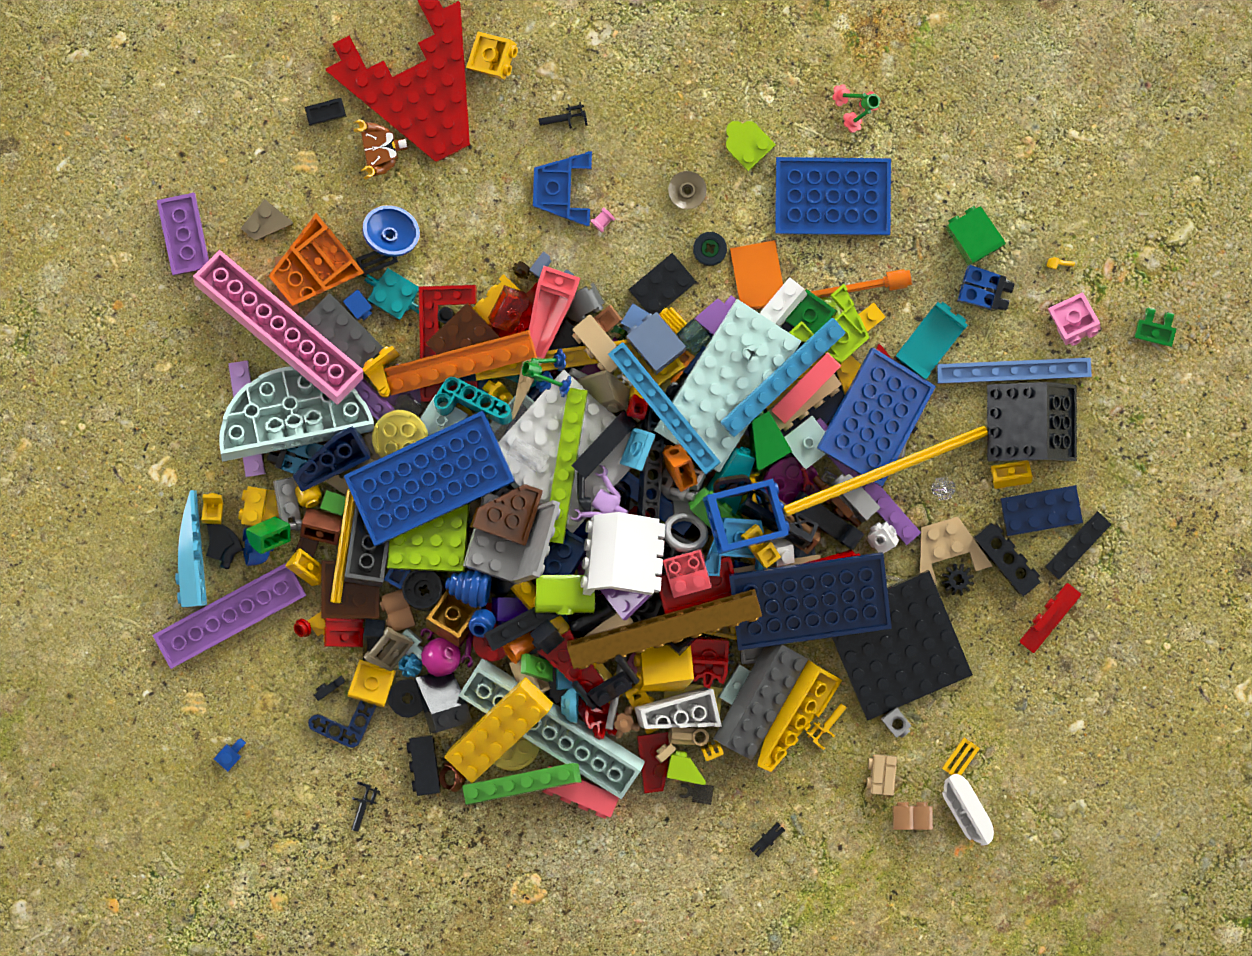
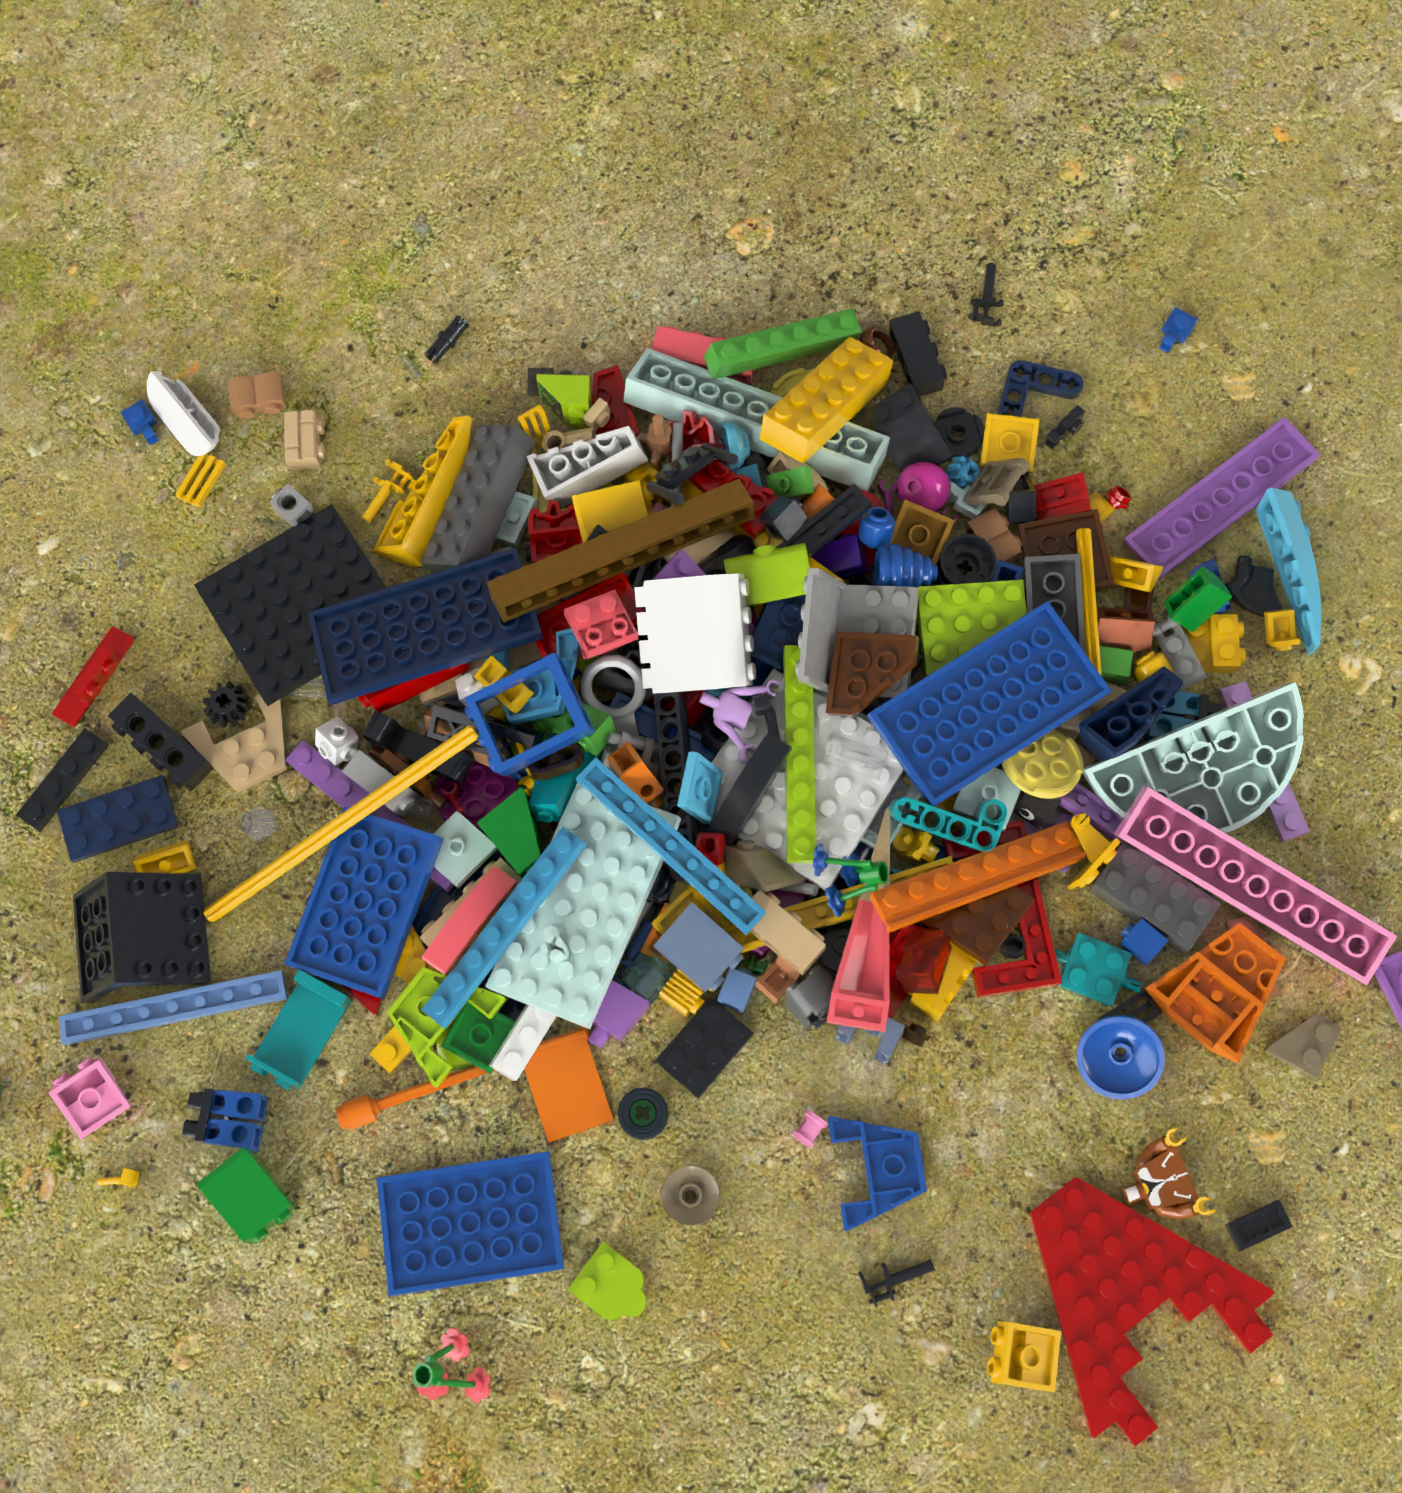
camera: 175 degrees right, 15 degrees down
none -> blue plate [120,399,159,446]

